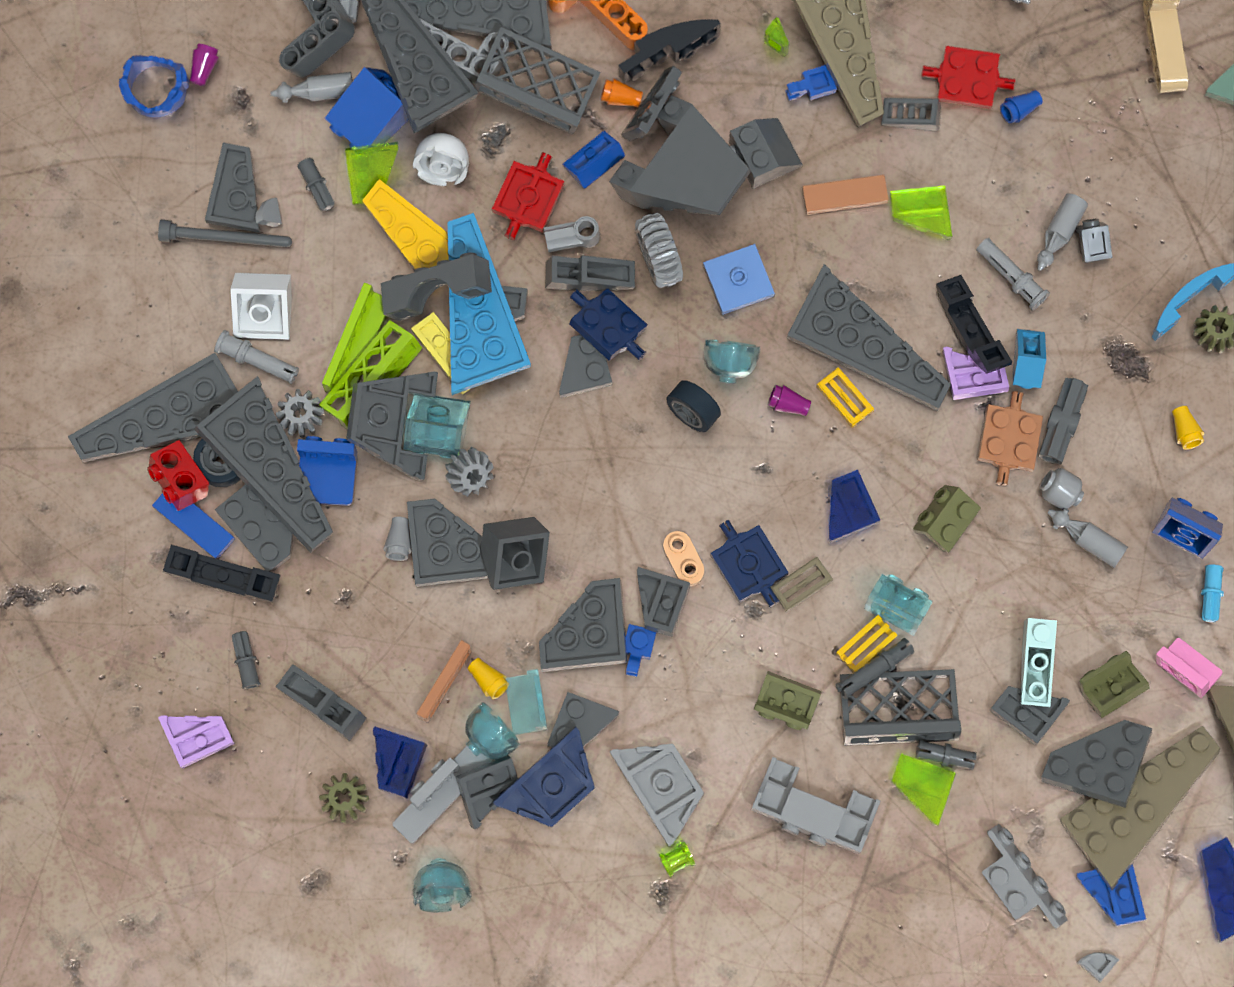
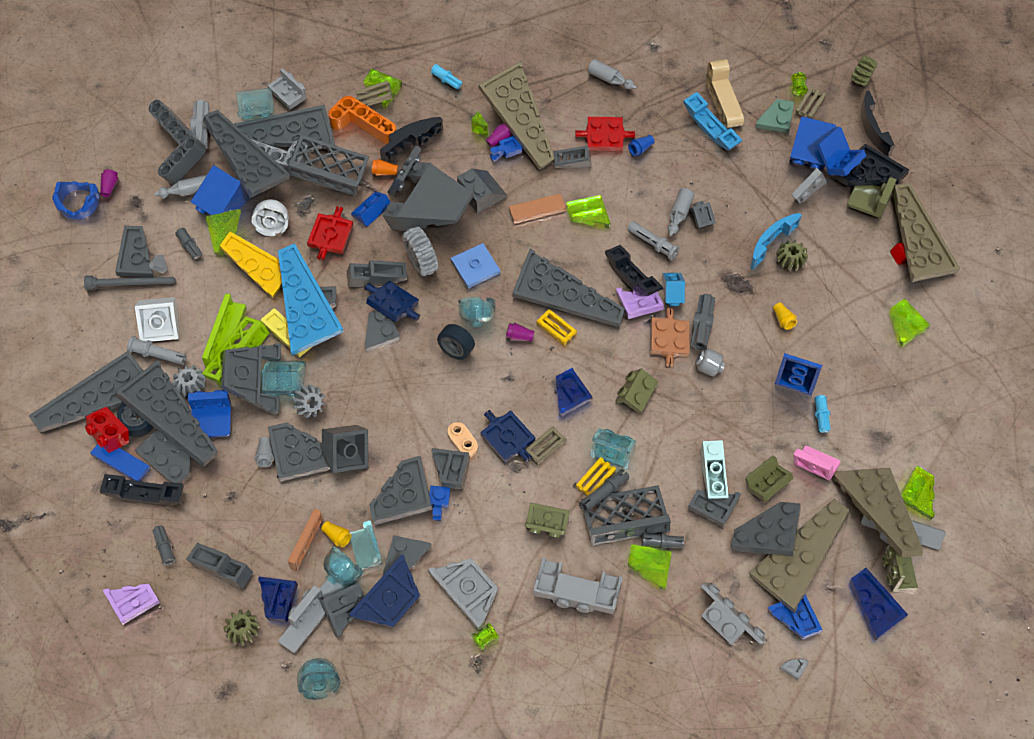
camera: 10 degrees left, 15 degrees down
dark grey arch [381,253,492,321] -> none
light grey piece [544,216,600,252] -> none
light grey wheel [1048,508,1128,568] -> none
none -> magenta cone [486,123,512,148]
none -> dark azure slope [683,92,742,151]

